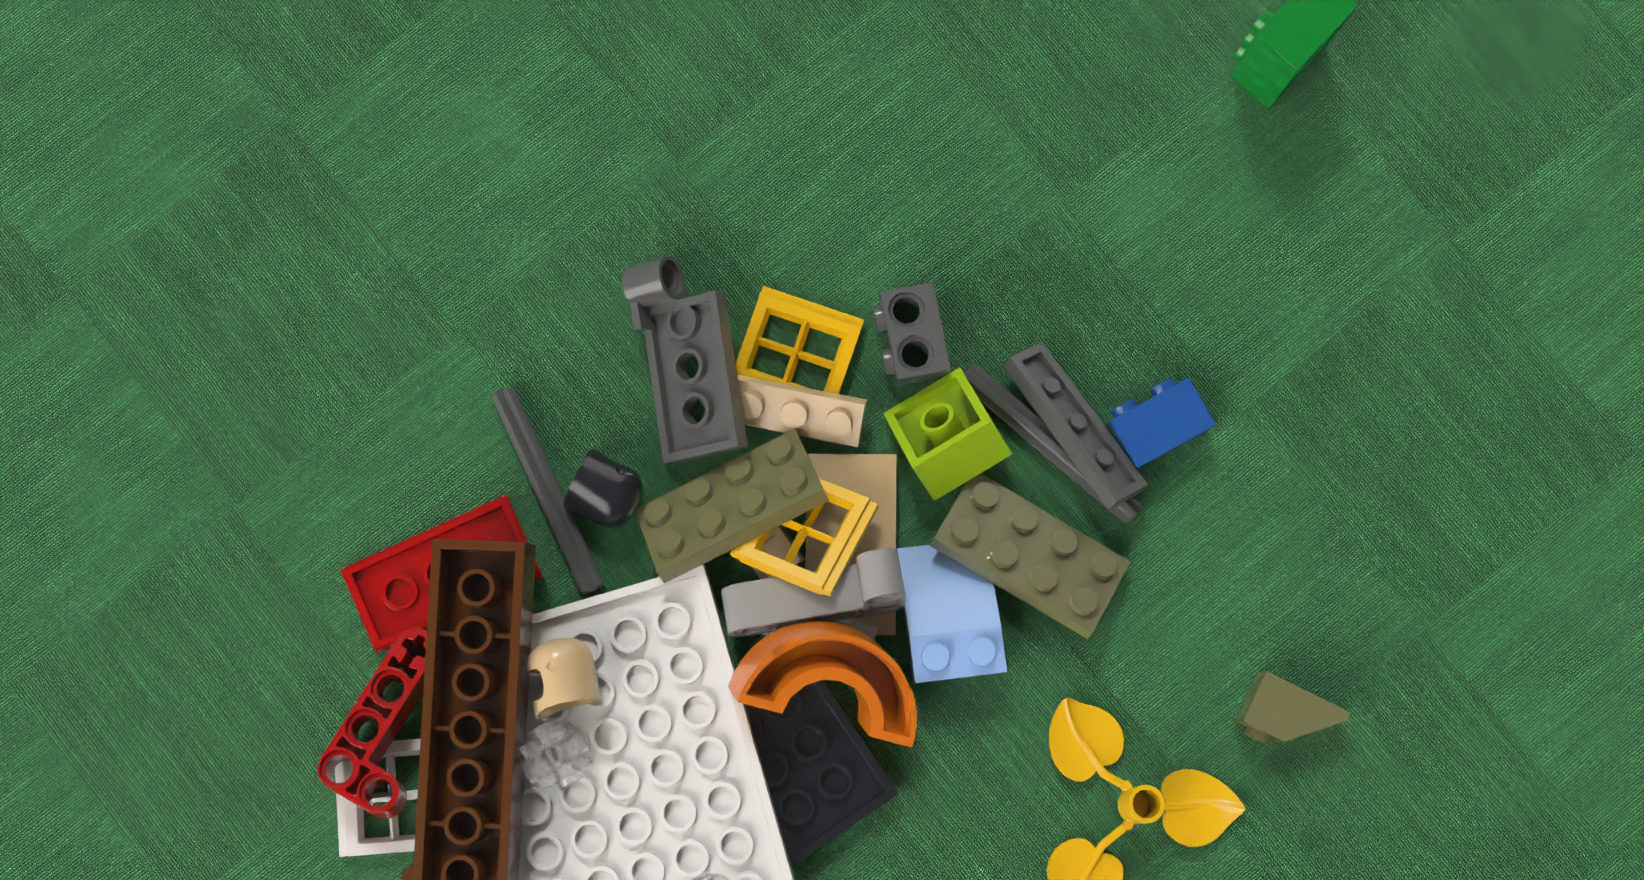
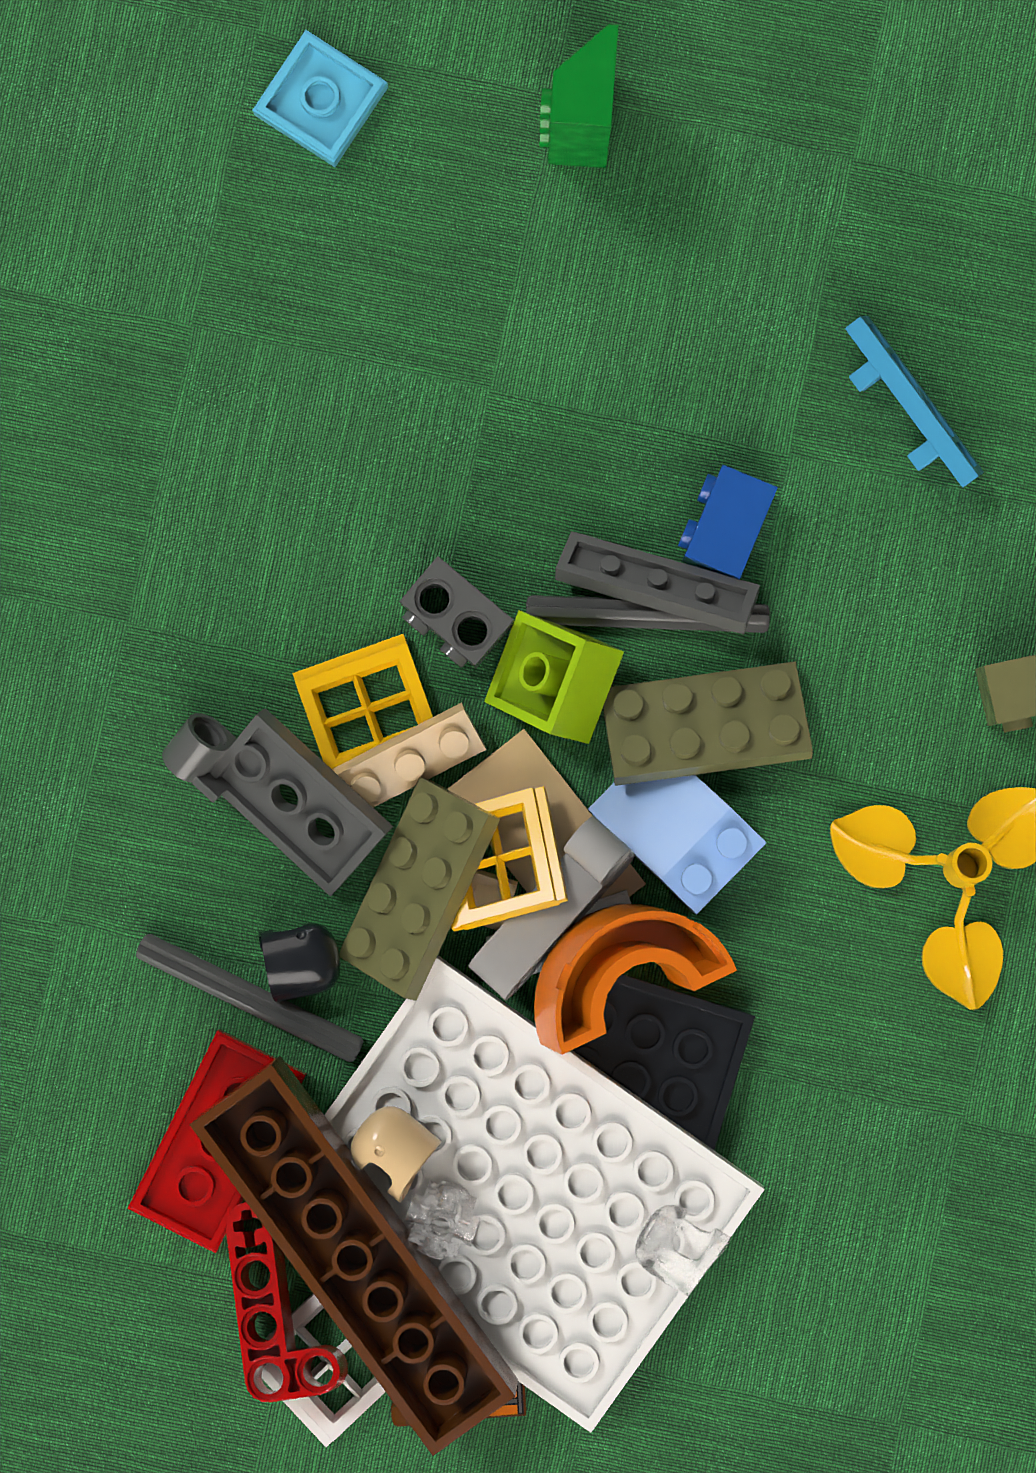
camera: 35 degrees left, 5 degrees up
none -> dark azure hinge [845,316,984,488]

